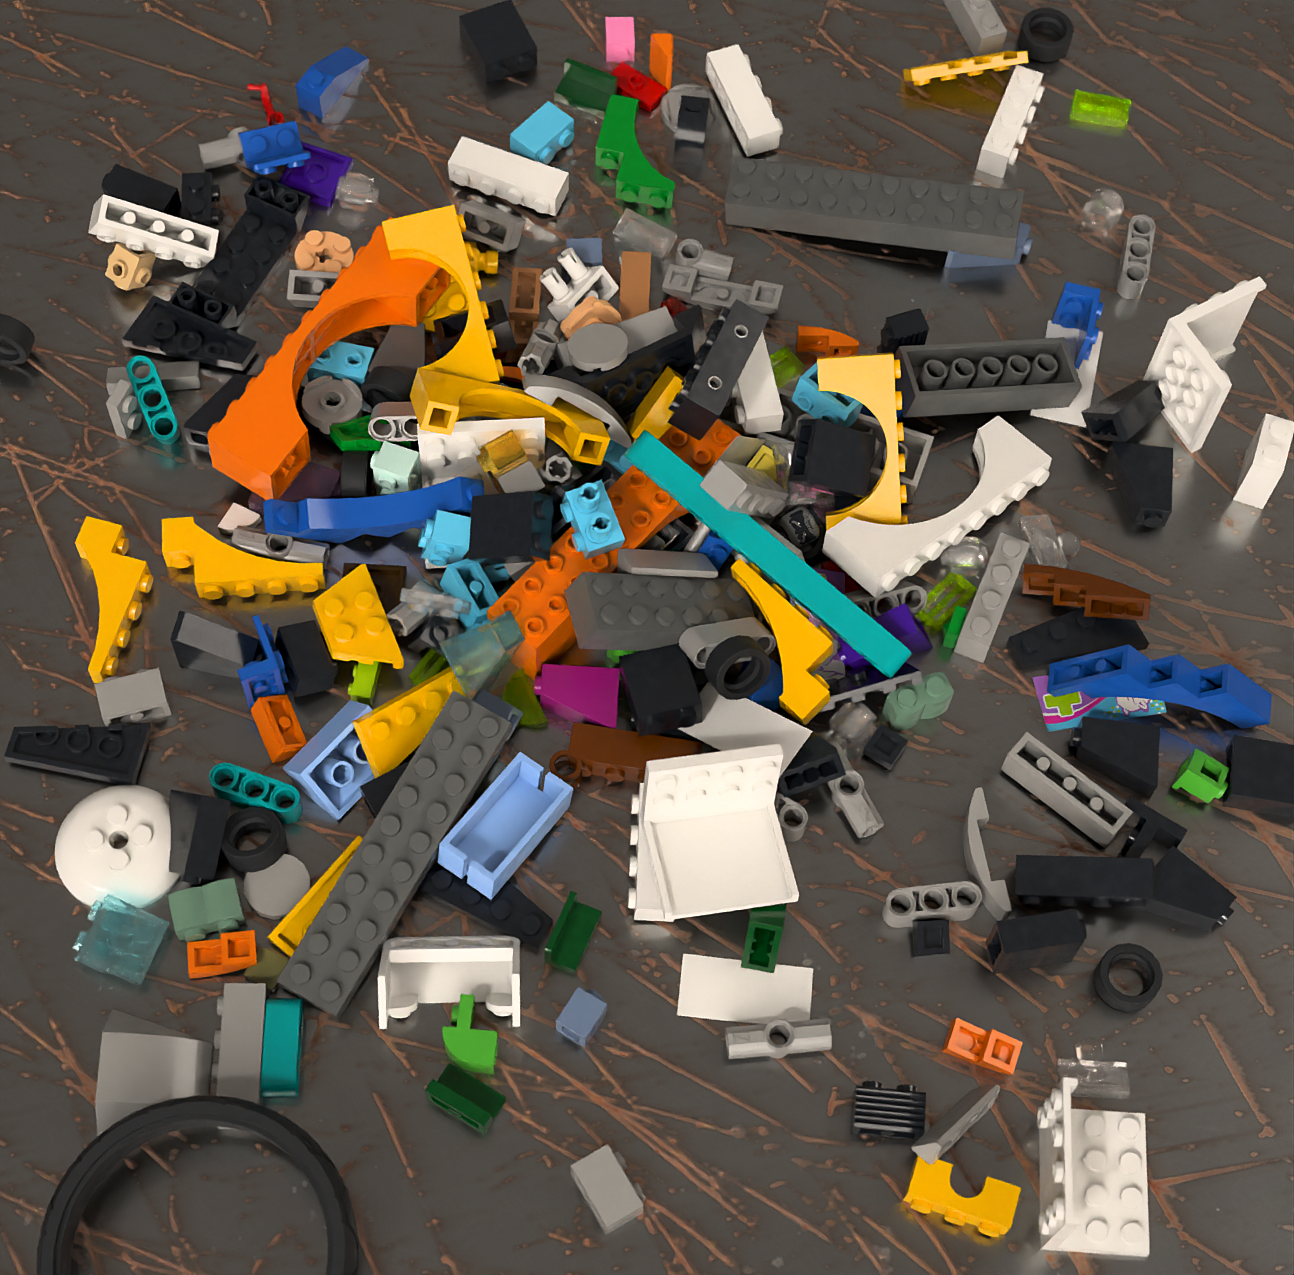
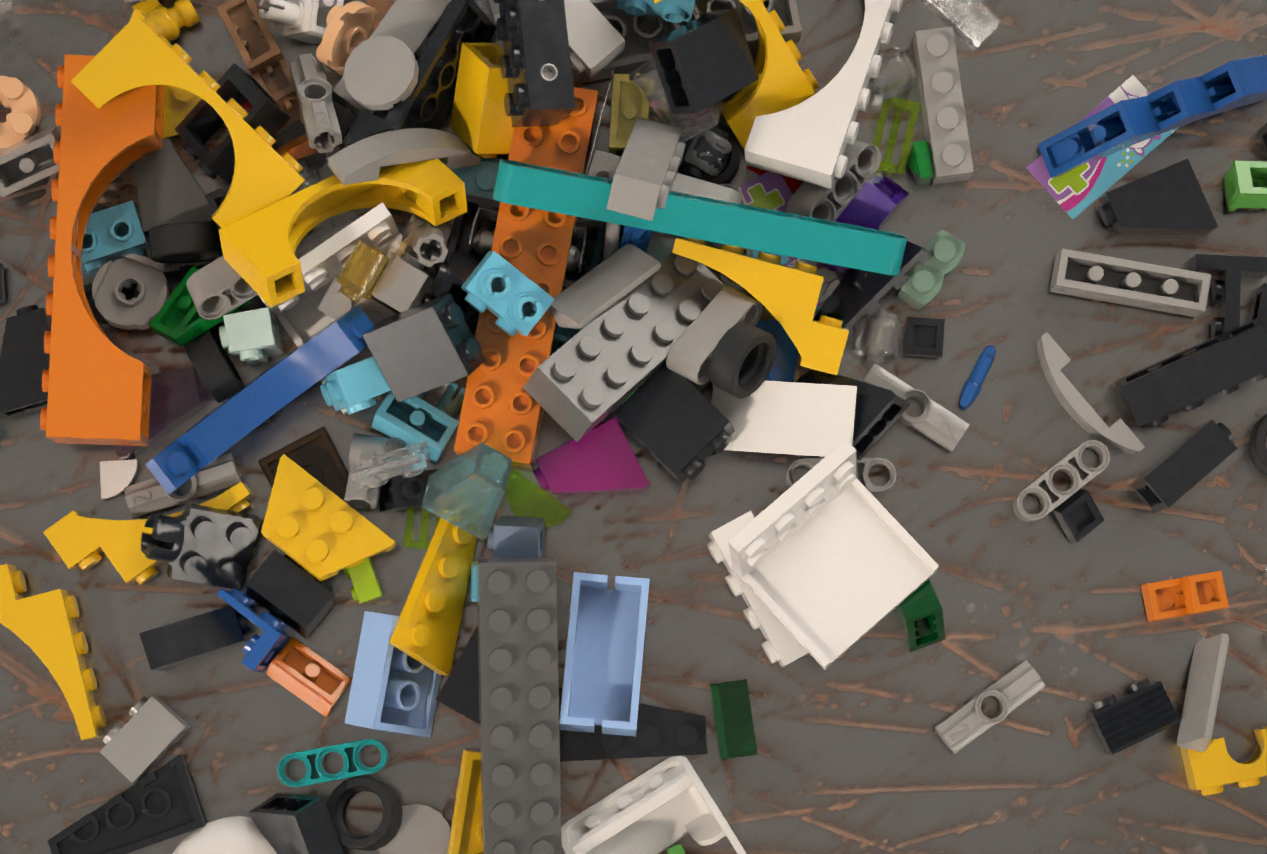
camera: 25 degrees left, 20 degrees up
reddish brown hinge [549,722,702,791] -> none
sand blue brick [556,987,607,1048] -> none
white sticker [677,954,814,1025] -> none
black wing [1007,607,1149,668] -> none
reddish brown slope [1022,563,1151,621] -> none
none -> black plate [141,503,261,590]
none -> blue piece [959,345,996,410]

